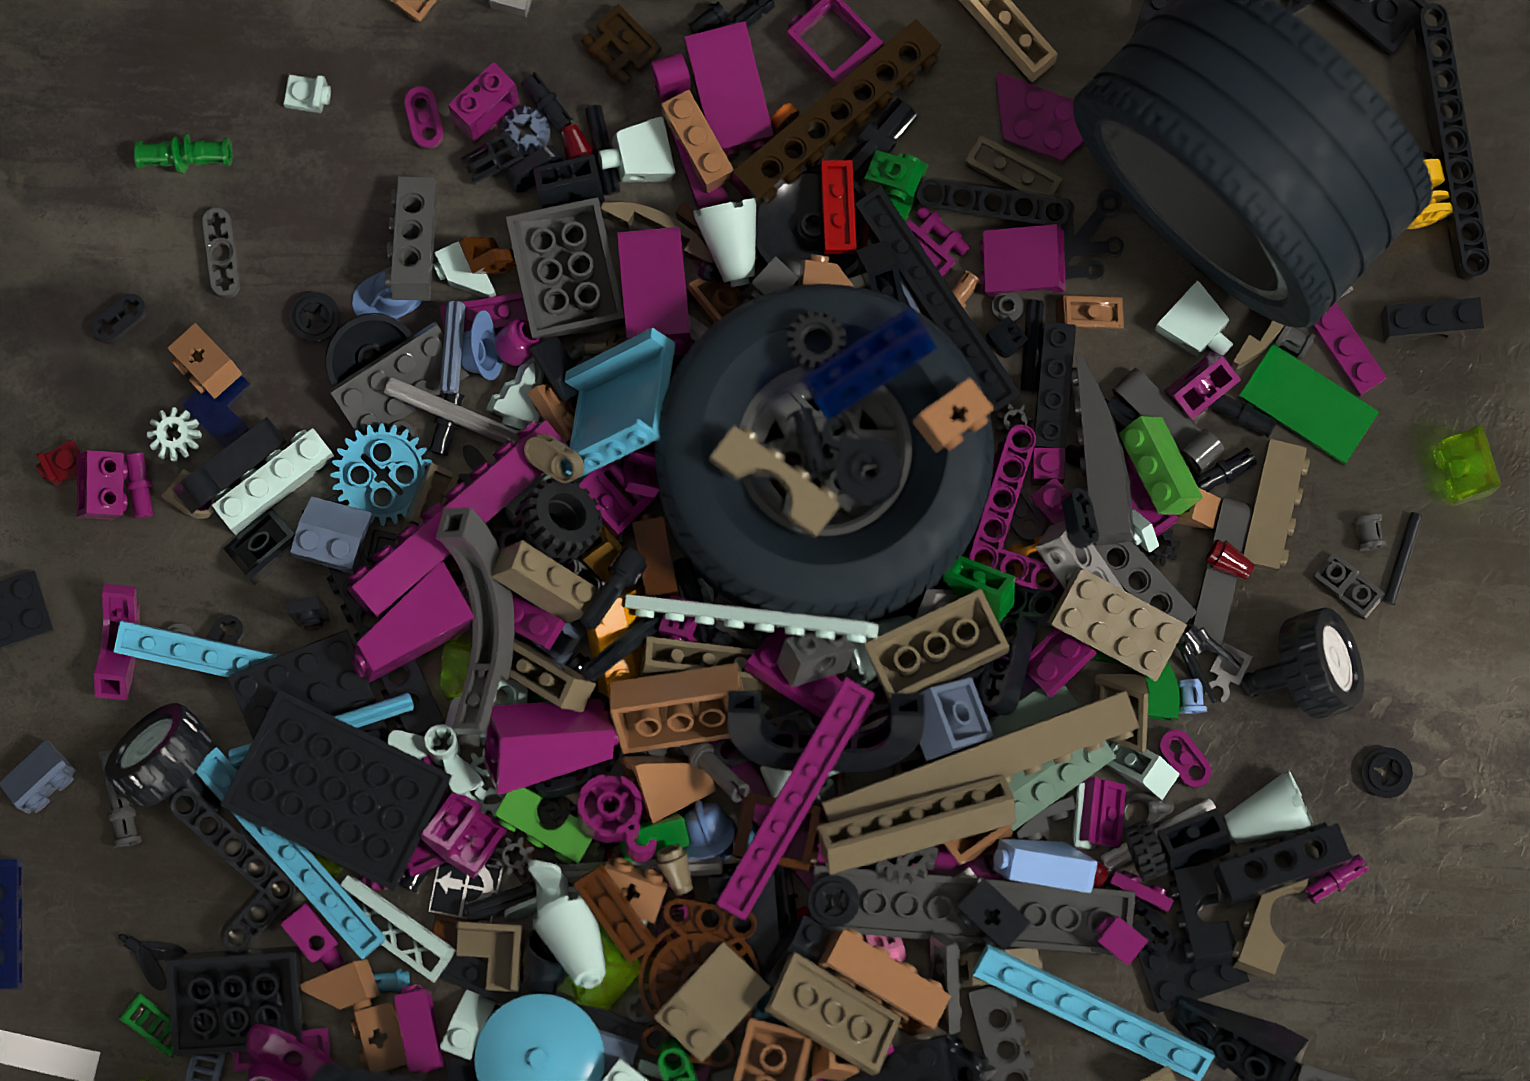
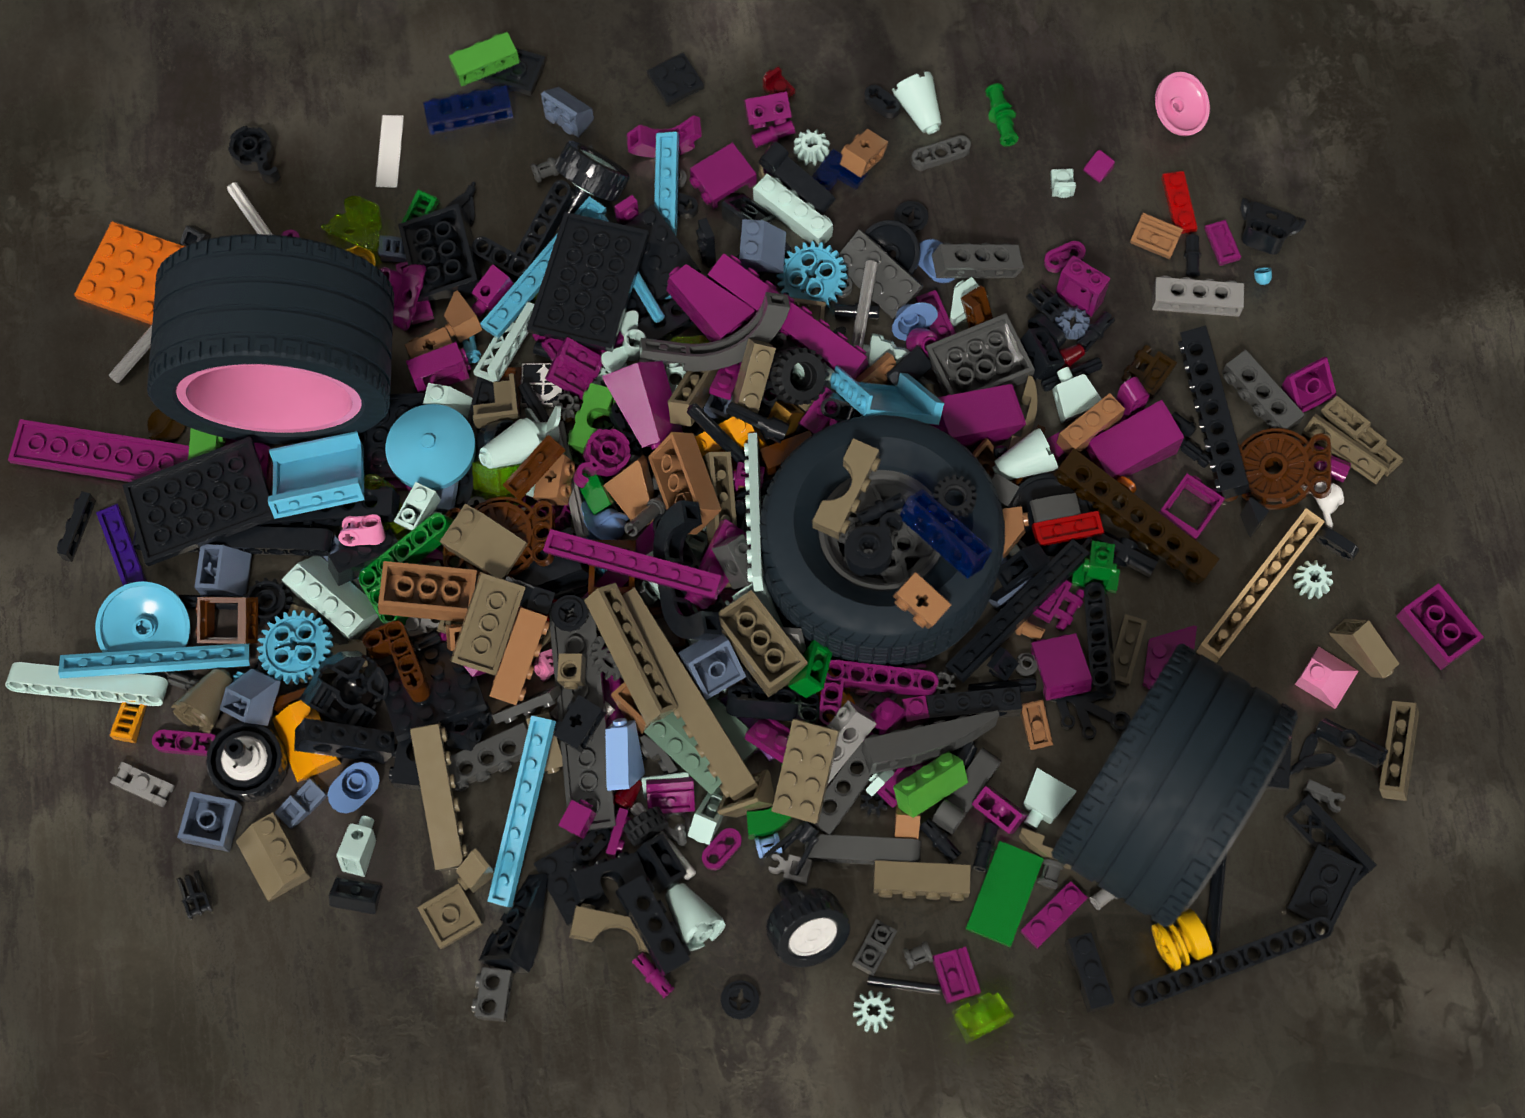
camera: 80 degrees right, 10 degrees down
sand blue axle [440,301,465,394] -> none
dark tan piece [524,433,584,483] -> none
dark tan cone [656,844,693,895] -> none
black beam [1061,488,1099,549] -> none
dark red cone [1205,539,1255,580] -> none
none -> dark tan brick [557,653,586,690]
none -> magenta plate [614,195,639,225]
none -> magenta panel [689,142,757,209]
none -> black piece [821,393,862,422]
none -> light aqua gear [853,990,894,1033]
none -> light aqua cone [892,72,942,134]
none -> magenta plate [933,947,981,1004]
none -> dark grey slope [1030,493,1081,523]
none -> magenta slope [1083,150,1115,183]

